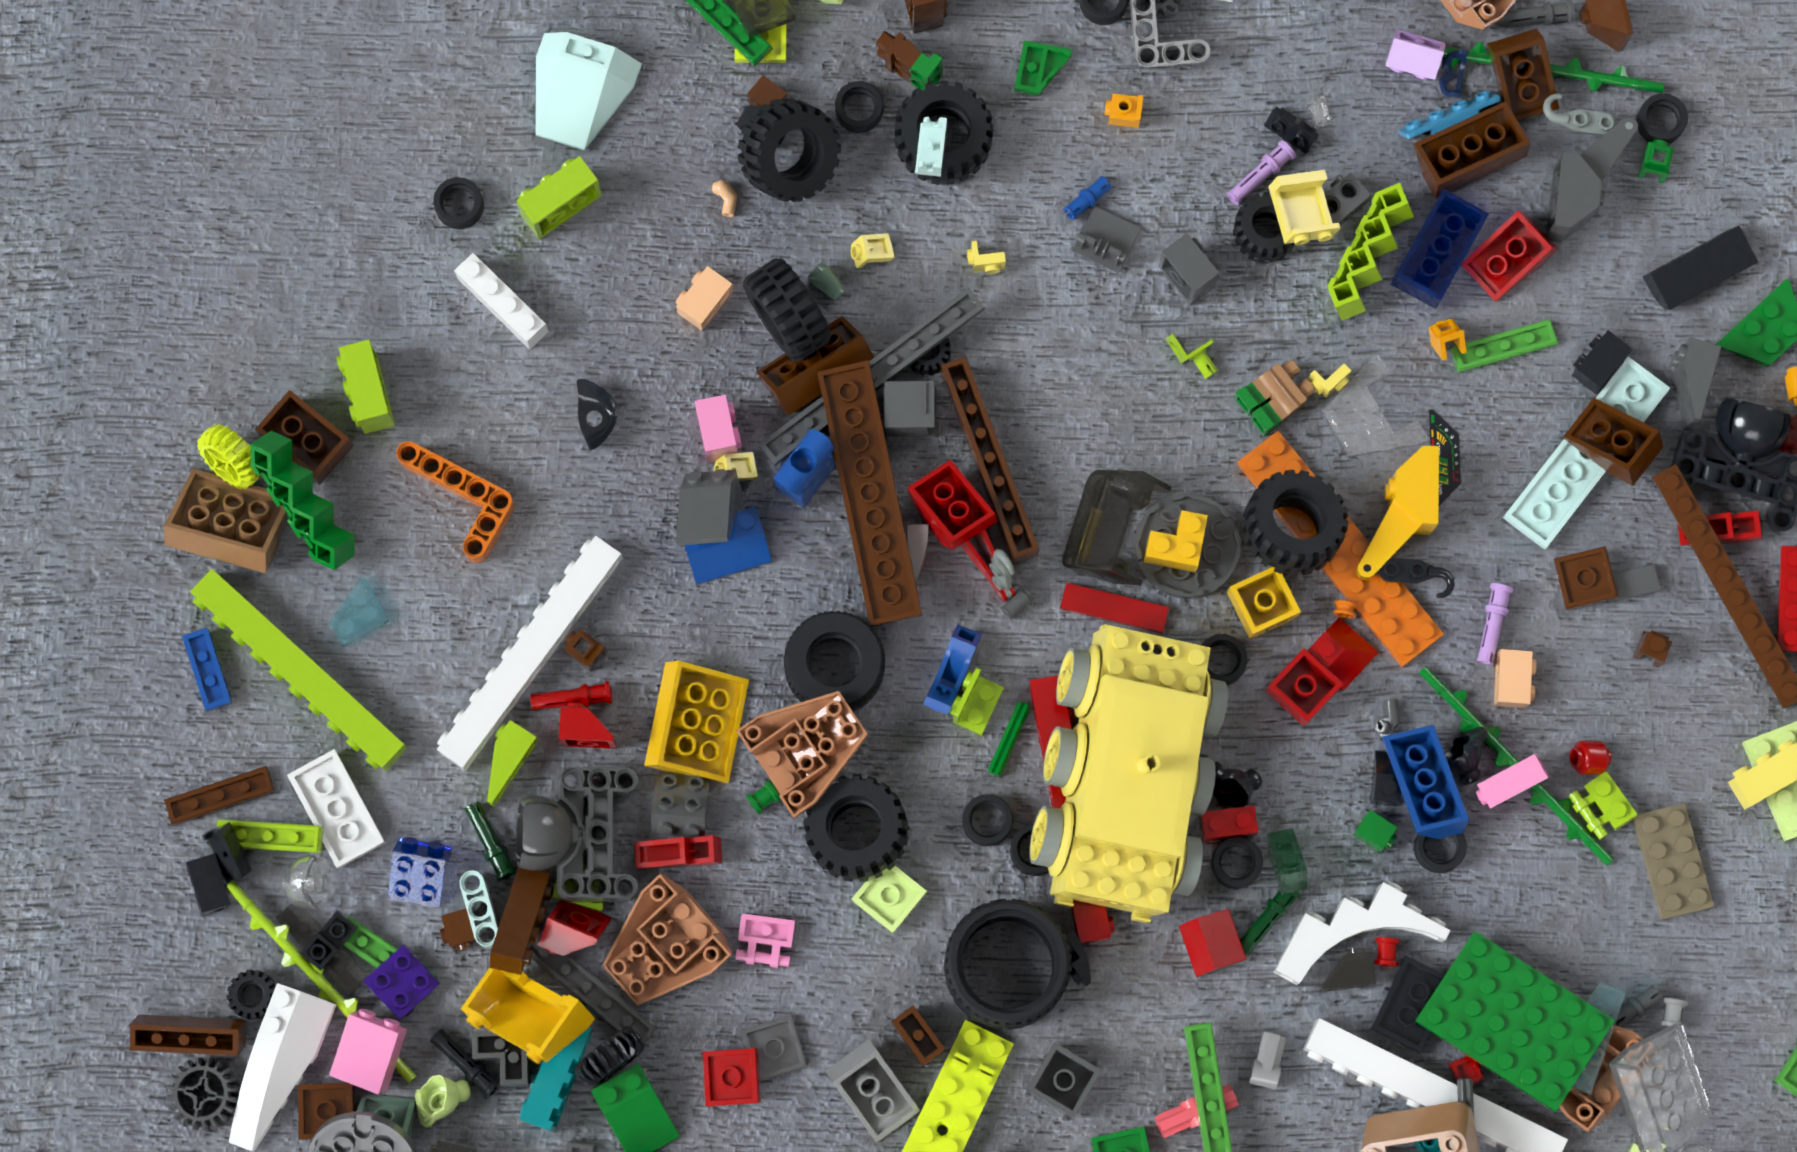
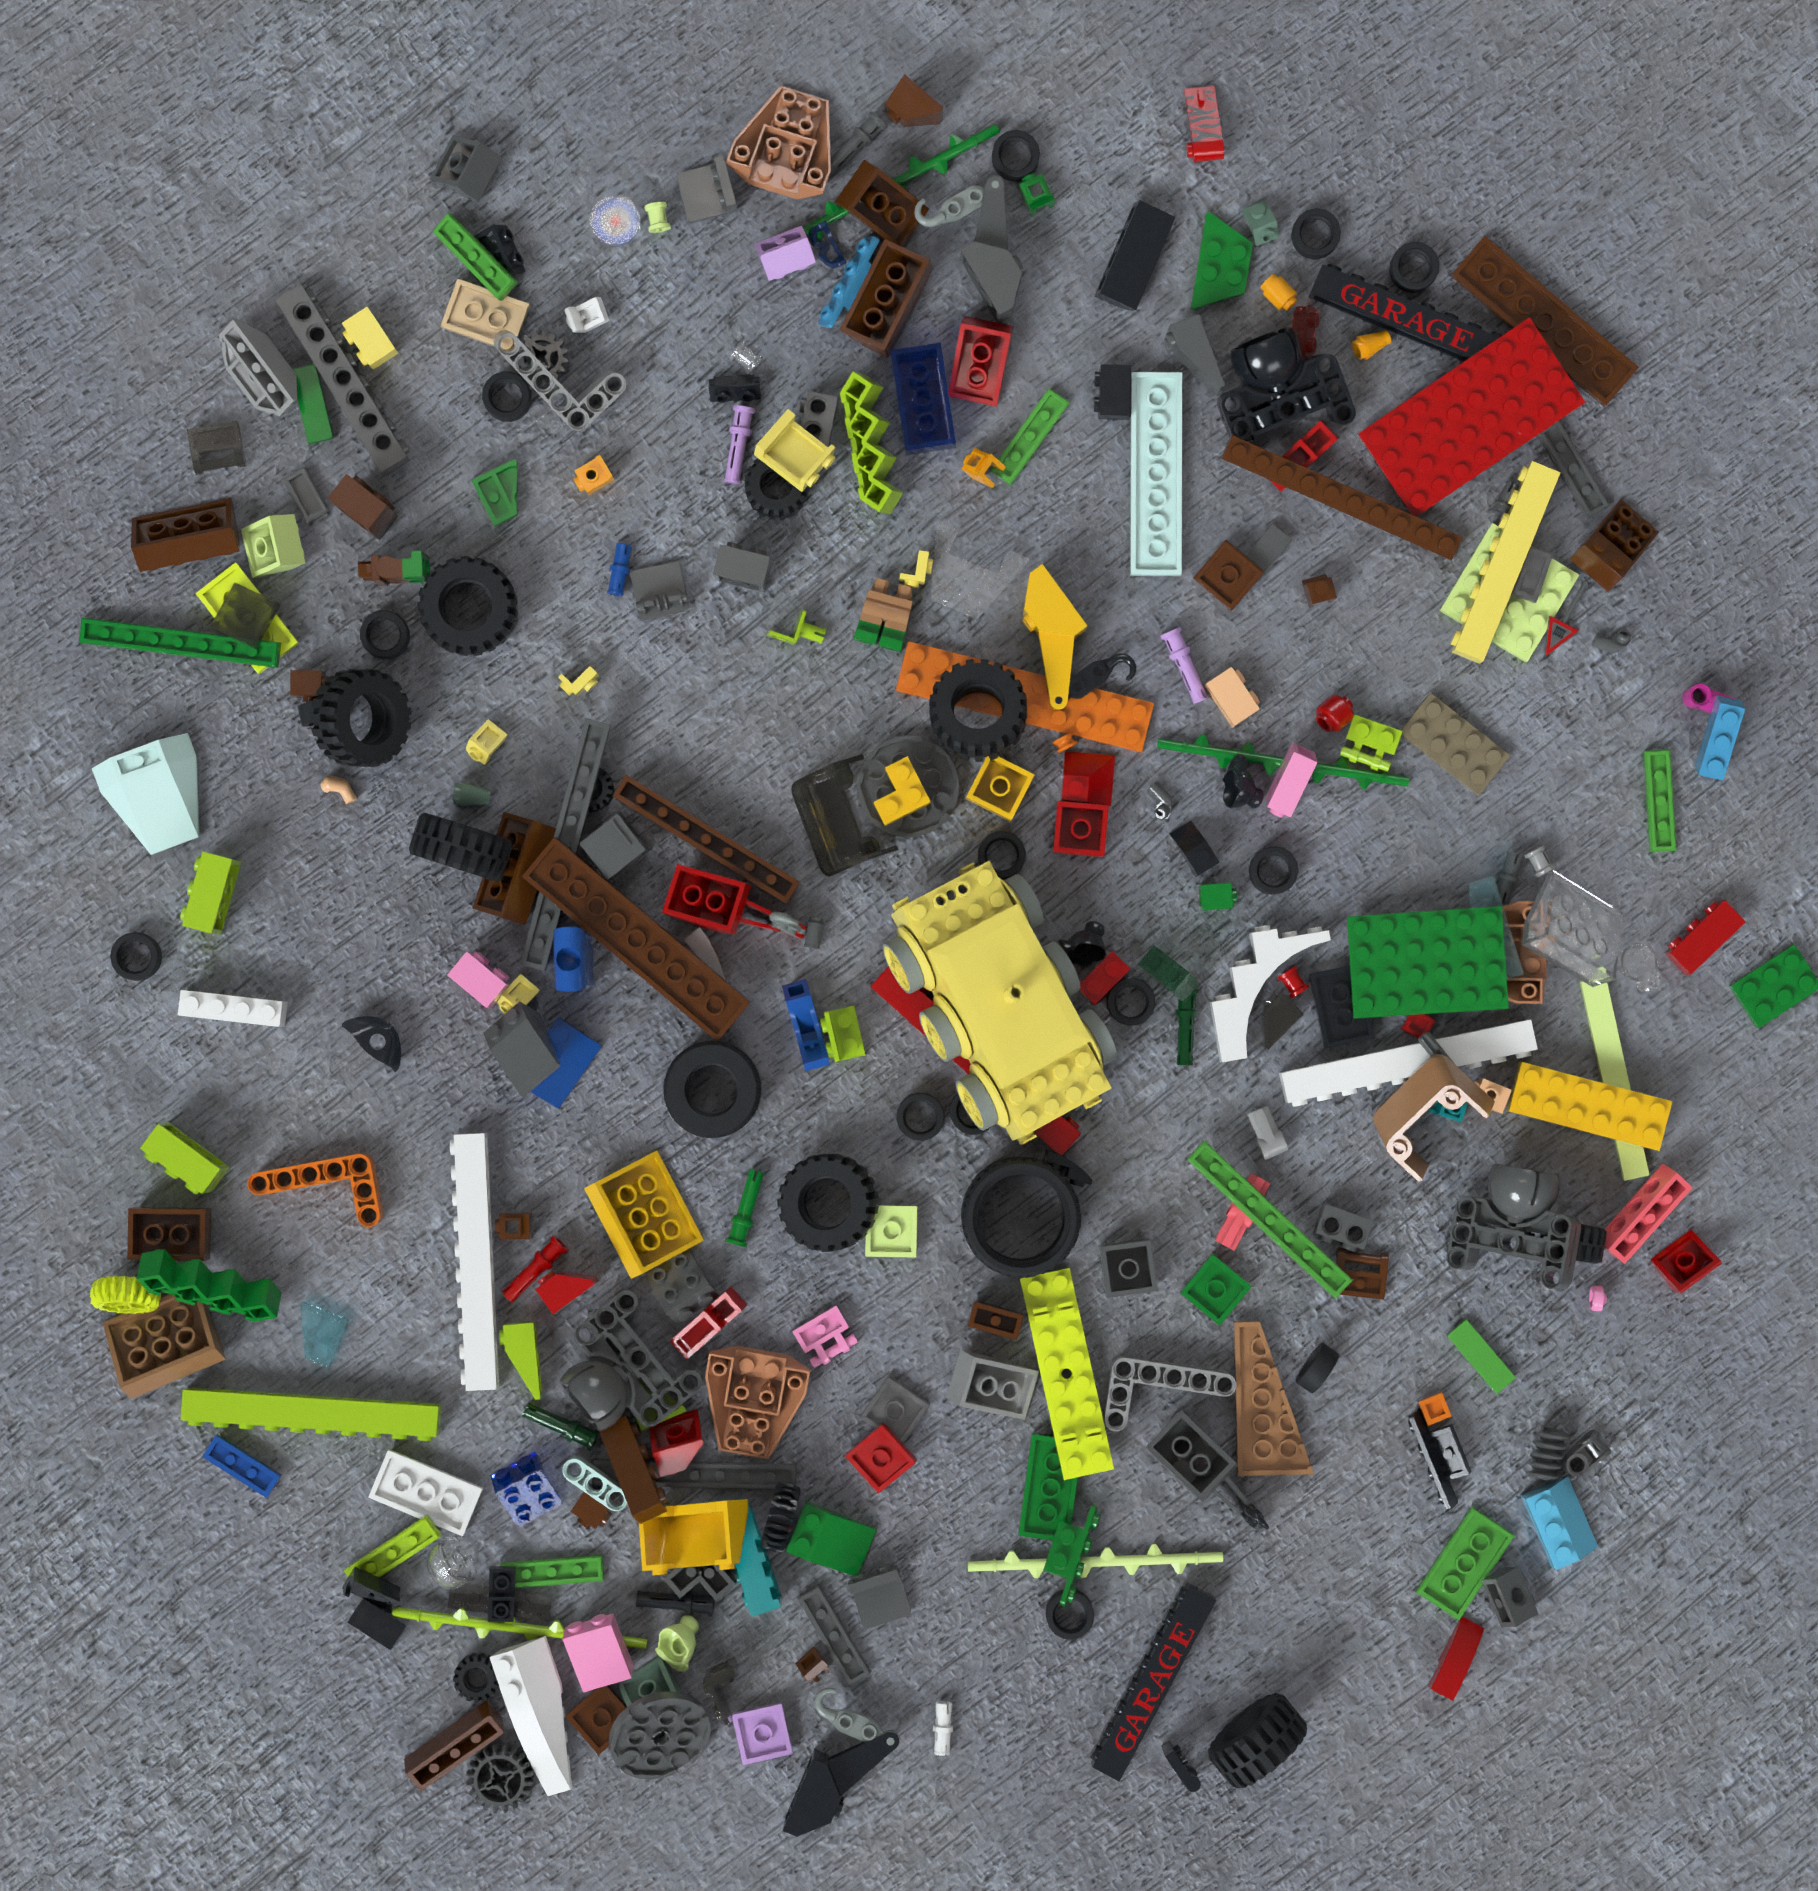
camera: 40 degrees left, 10 degrees up
reddish brown tile [164,766,276,826] -> none
dark purple hinge [363,945,440,1020] -> none
light nougat brick [676,266,733,331] -> none
nougat wedge [737,691,868,819] -> none
light aqua hinge [915,117,947,177] -> none
green axle [988,701,1031,777] -> none
red tile [1060,583,1169,634] -> none
red slope [1179,908,1247,977] -> none
blue slope [1382,725,1469,839] -> none
black sticker [1429,410,1461,506] -> none
reddish brown slope [1563,398,1663,486] -> none

